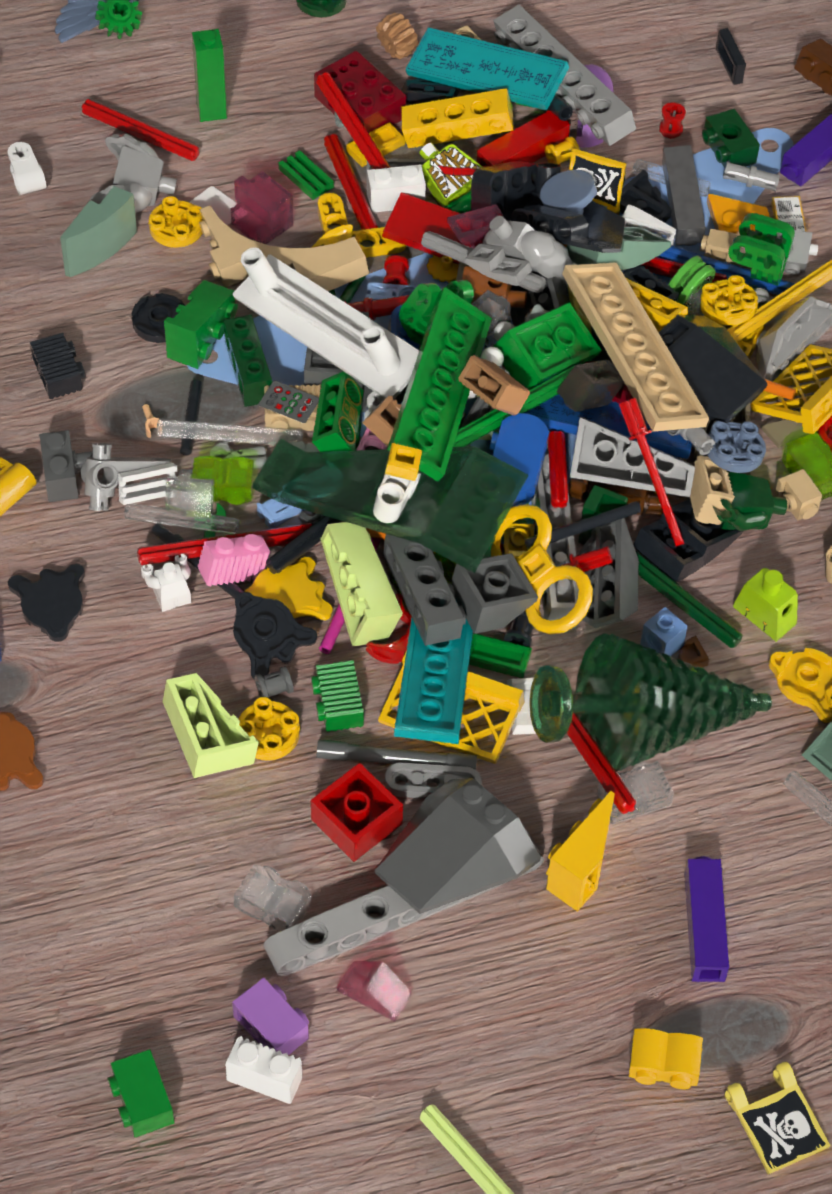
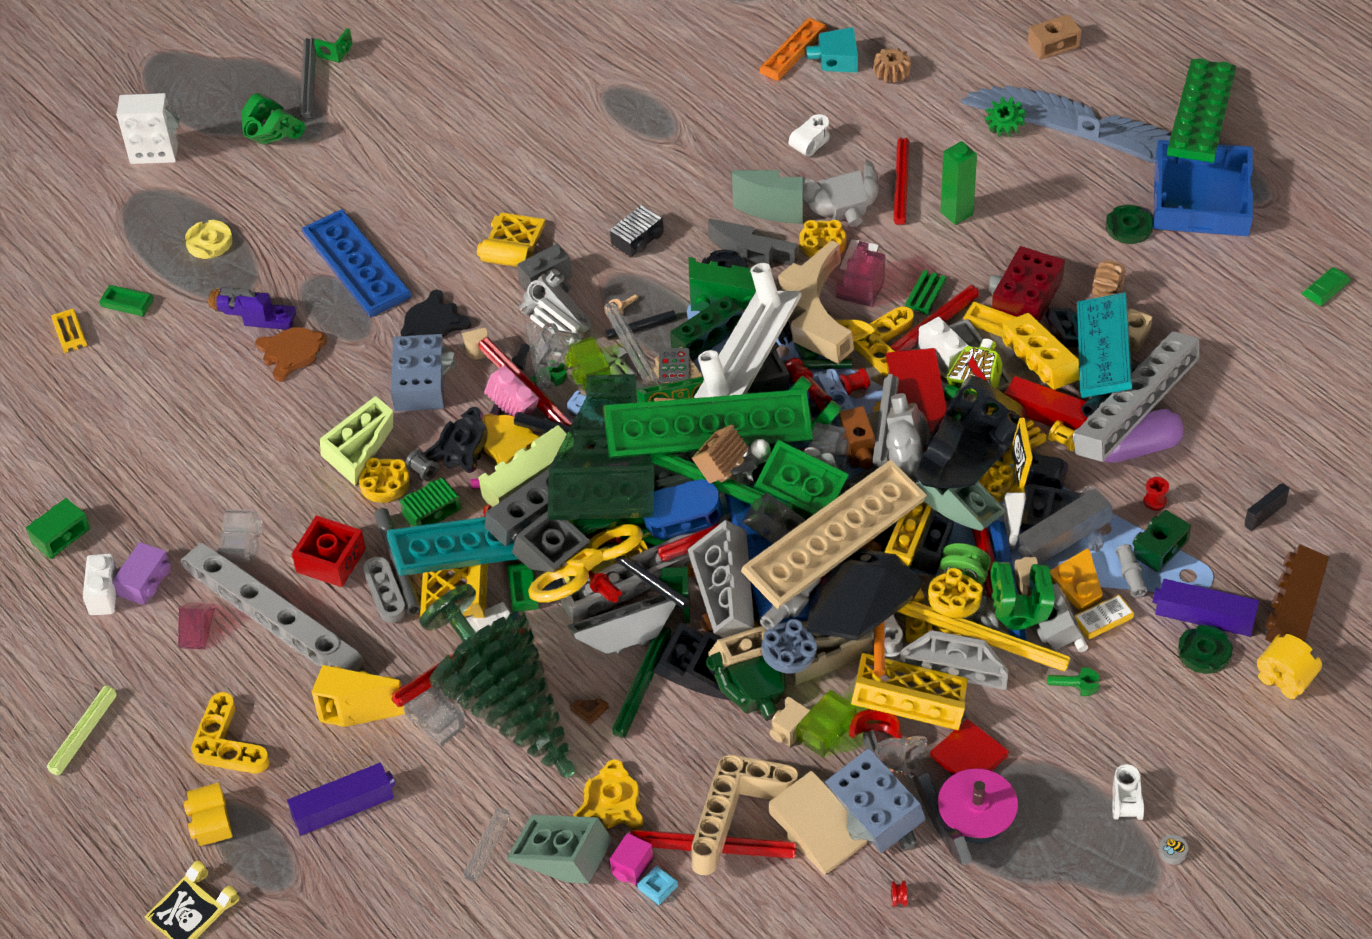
camera: 70 degrees right, 5 degrees down
white piece [141,554,191,612] -> none
red axle [316,72,391,169] -> none
white piece [373,473,421,523] -> none
dark grey wedge [375,778,541,914] -> none
yellow brick [385,443,422,481] -> none
clear pink slope [447,204,507,249] -> none
light grey slope [465,244,532,286] -> none
sand blue tile [540,170,597,215] -> none
red piece [619,398,684,546] -> none
medium blue brick [640,607,688,664] -> none
lime torso [733,568,798,642] -> none
none -> yellow beam [191,692,270,773]
none -> sand blue piece [391,334,456,412]
none -> tan brick [462,327,488,360]
none -> dark grey slope [708,218,797,266]

